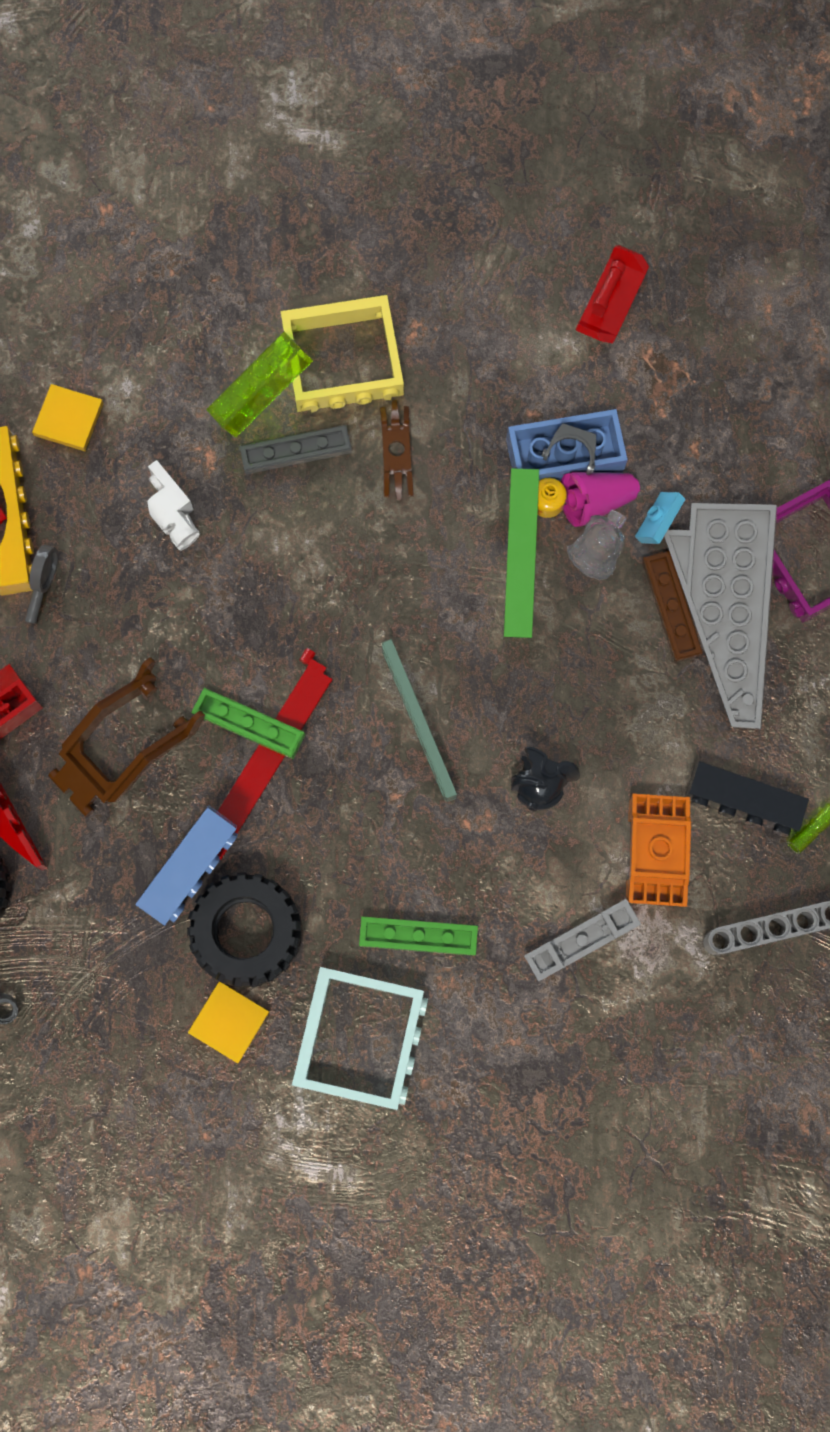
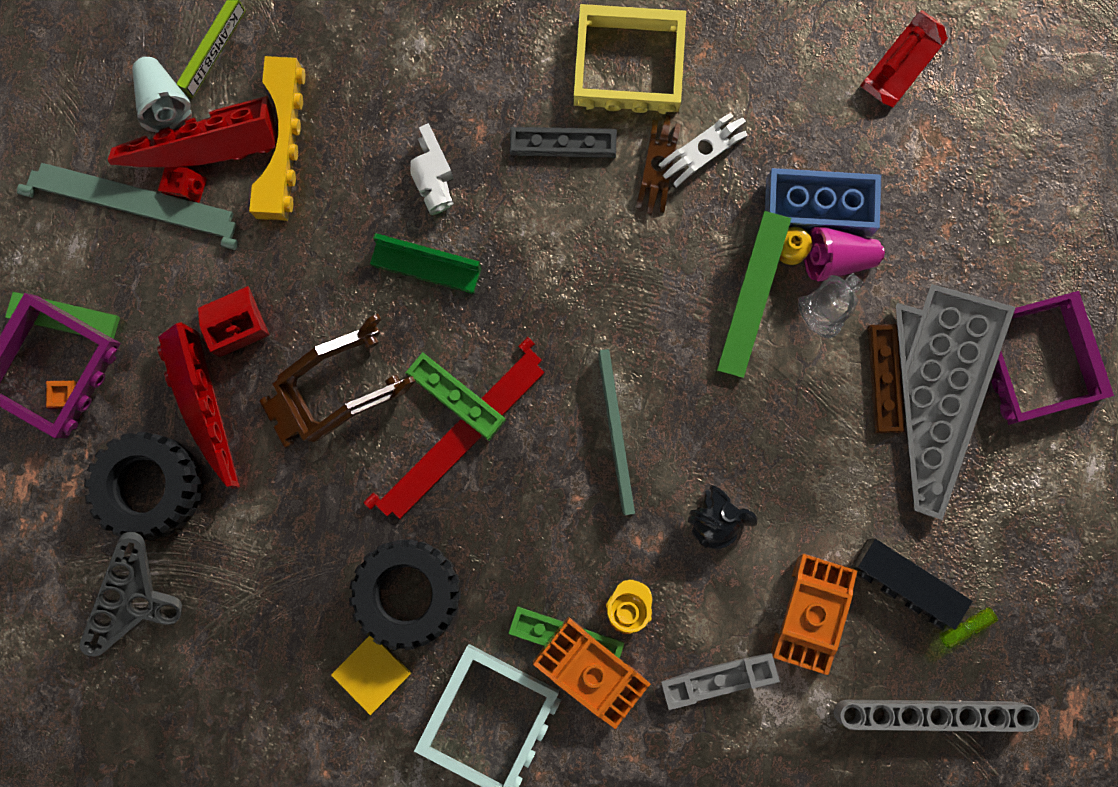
camera: 20 degrees right, 5 degrees up
dark grey piece [25,544,58,624] -> none
yellow tile [32,384,104,451] -> none
medium blue brick [135,805,238,926] -> none
clear neon green brick [206,331,313,438] -> none
dark grey helmet [541,423,596,475] -> none
medium azure plate [635,492,685,544] -> none
none -> green panel [370,233,482,294]
none -> orange plate [532,617,651,730]
none -> yellow hat [605,580,652,634]
none -> white piece [659,113,748,187]

